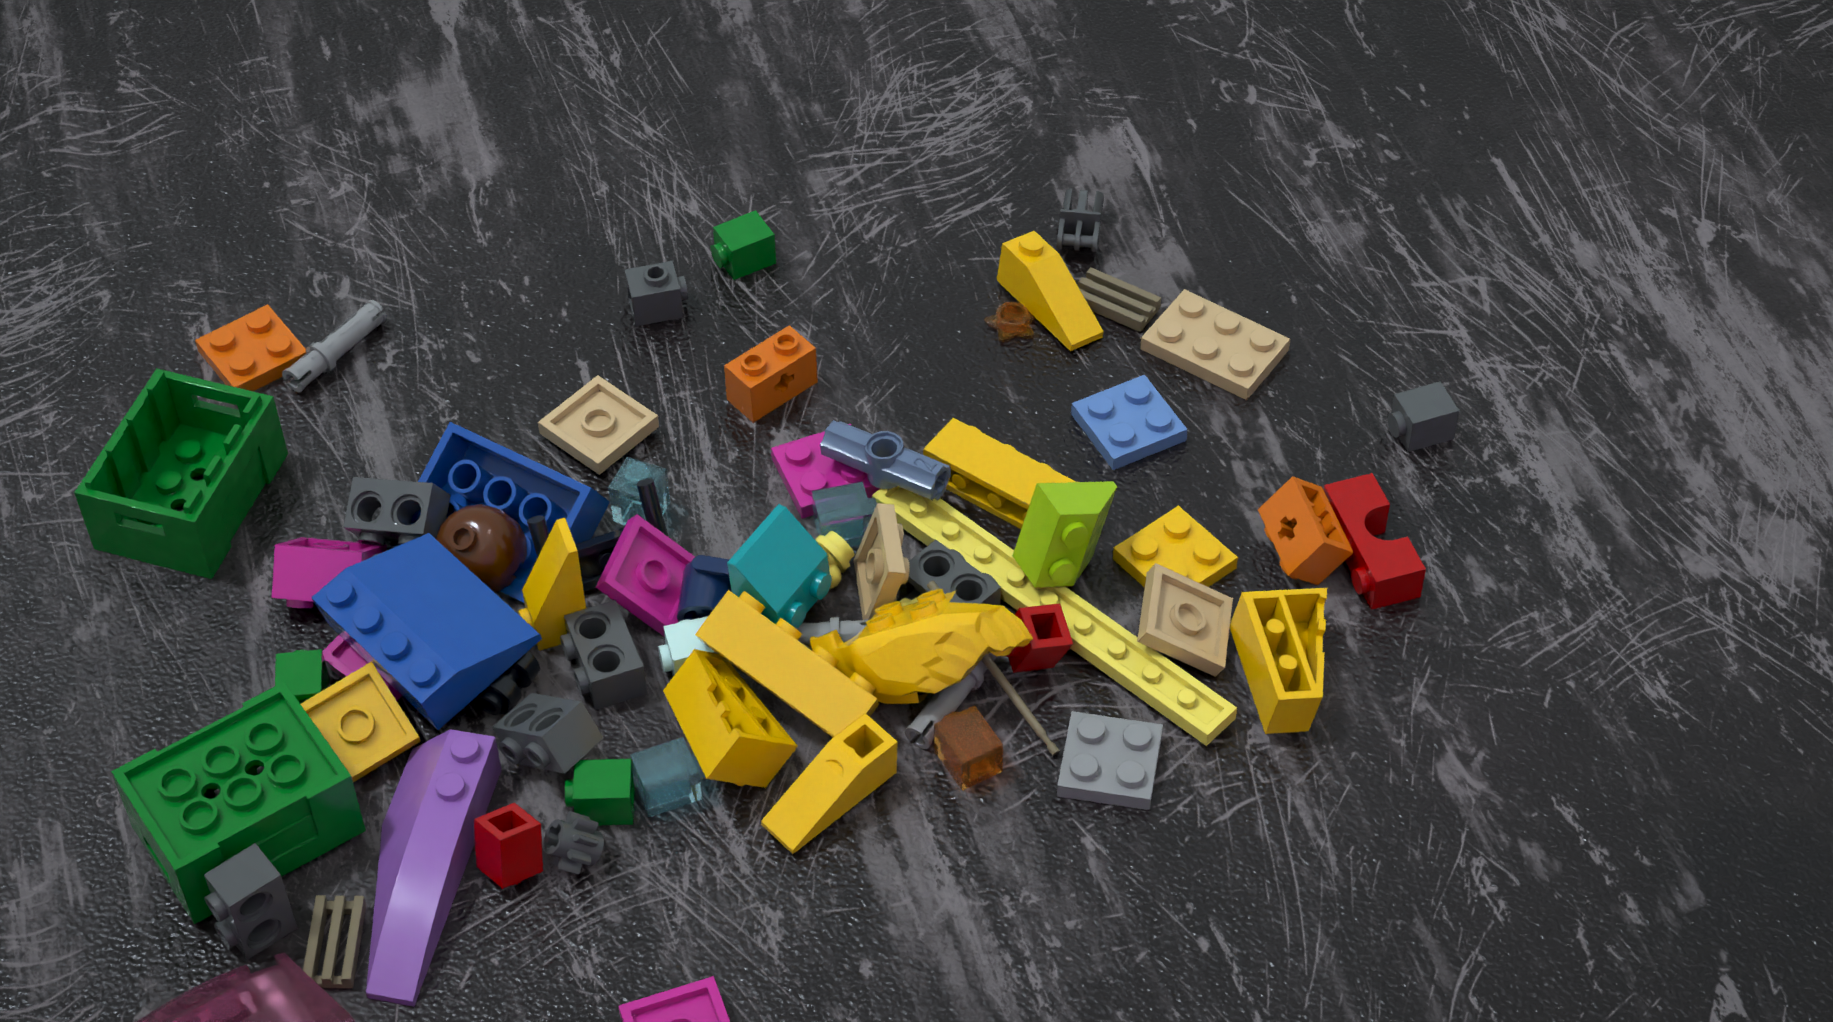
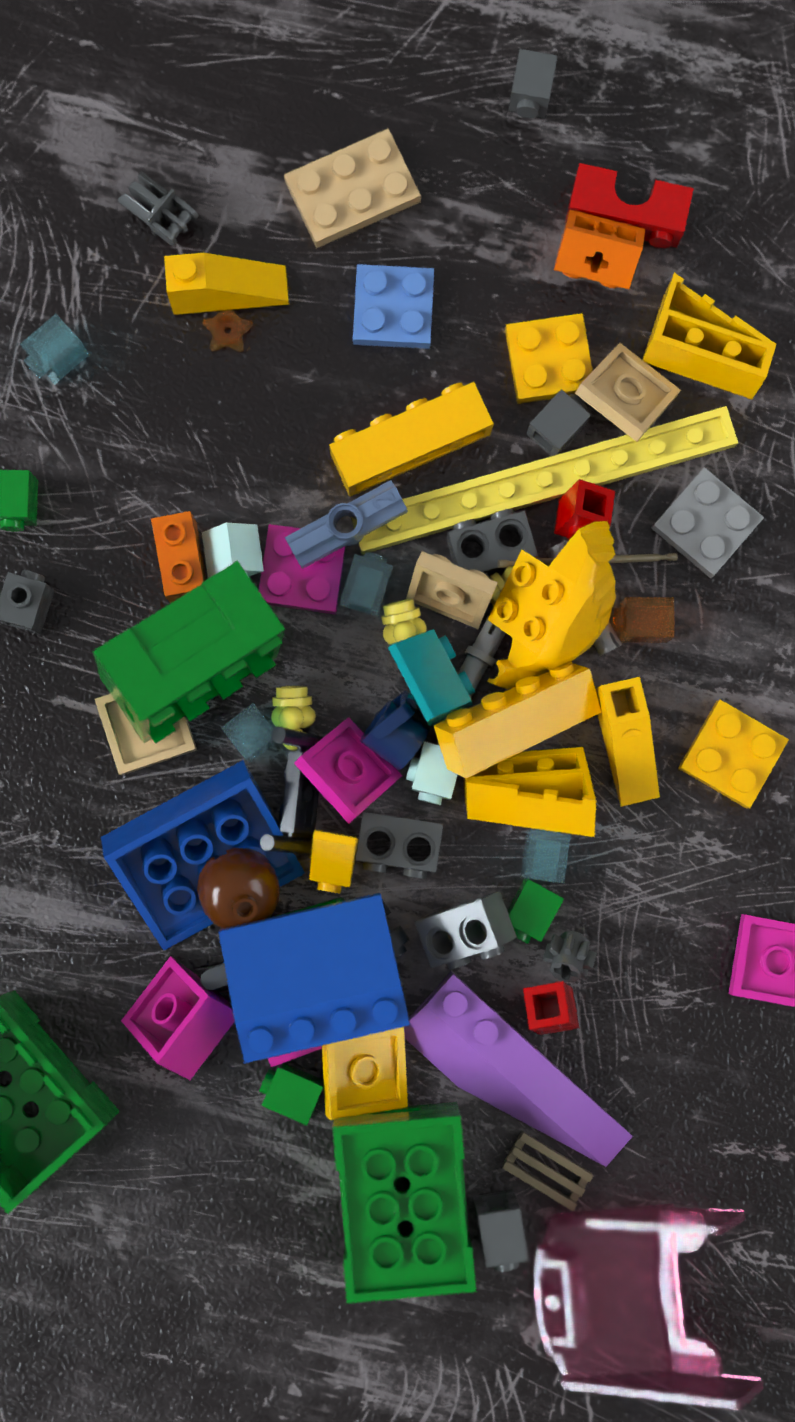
camera: 65 degrees left, 35 degrees up
dark grey brick [343,477,451,546] -> none
lime slope [1012,481,1117,588] -> none
dark tan tile [1078,267,1161,332] -> none
none -> clear light blue brick [20,314,89,385]
none -> green container [93,561,285,744]
none -> light aqua brick [202,522,264,579]
none -> light yellow piece [271,686,316,751]
none -> dark grey brick [526,389,591,456]
none -> yellow plate [678,699,789,809]

